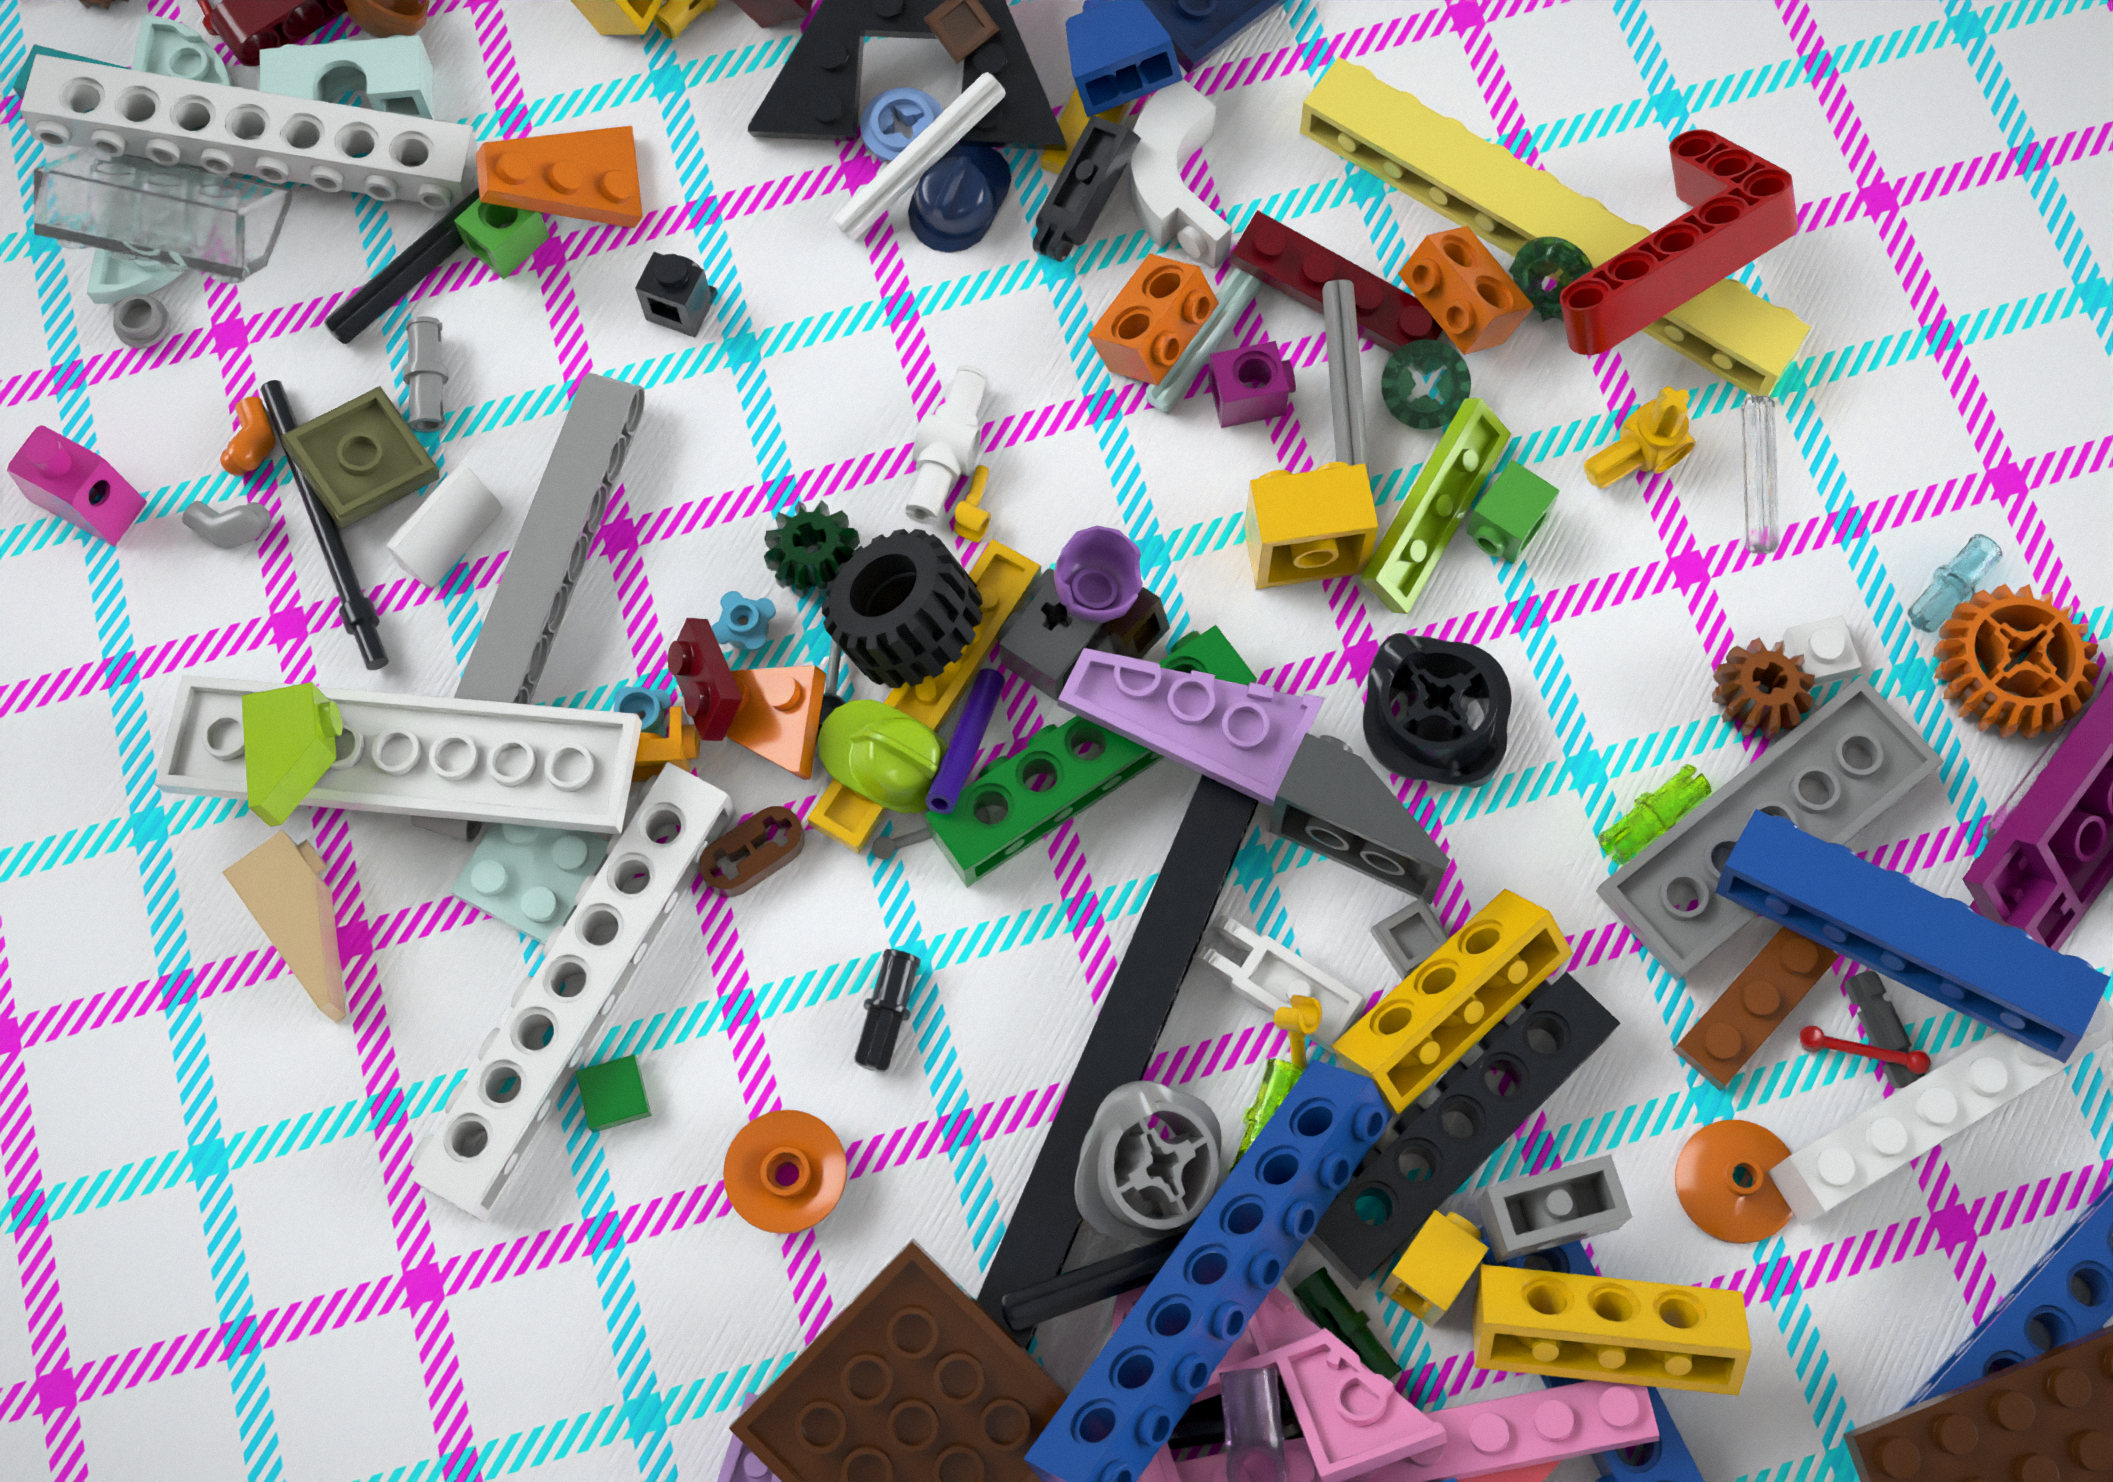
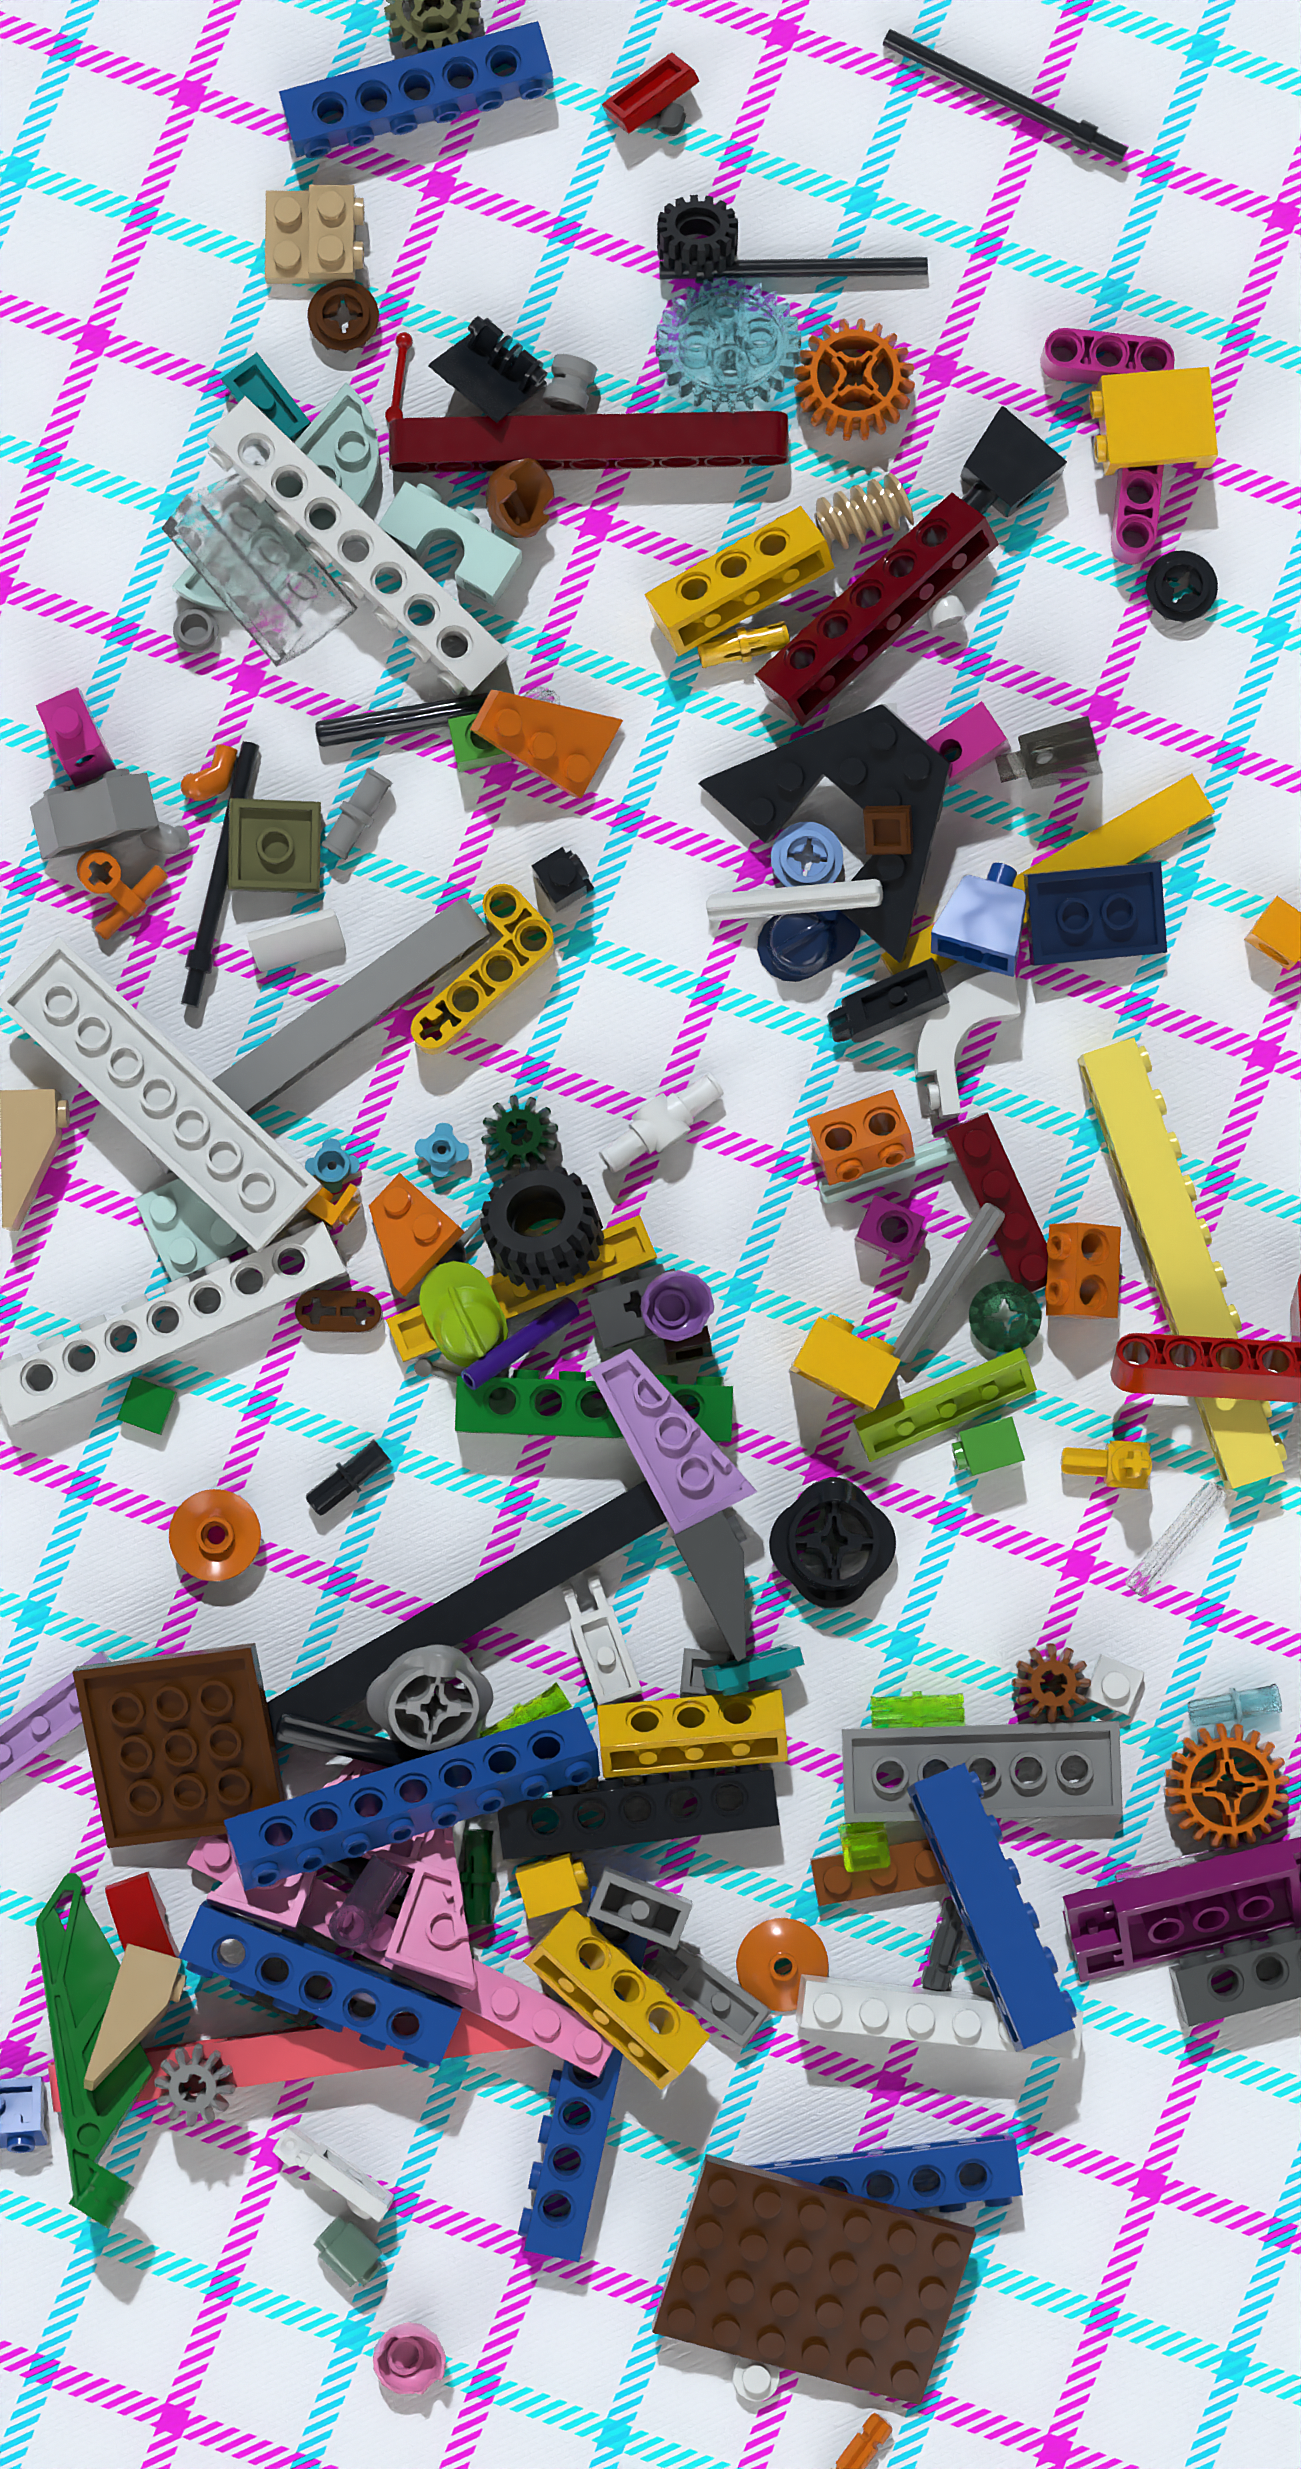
camera: 30 degrees right, 15 degrees up
lime slope [241,682,342,827] -> none
dark red plate [667,618,743,741] -> none
yellow hand [954,465,991,543] -> none
yellow hand [1273,994,1322,1071] -> none
clear green gear [1508,236,1594,323] -> none
red hinge [1799,1026,1931,1074] -> none
none -> light grey brick [30,769,159,859]
none -> orange piece [76,849,168,940]
none -> yellow beam [411,884,555,1055]
none -> light grey hinge [642,1943,772,2048]
none -> teal plate [701,1644,805,1696]
none -> clear neon green slope [837,1822,891,1872]

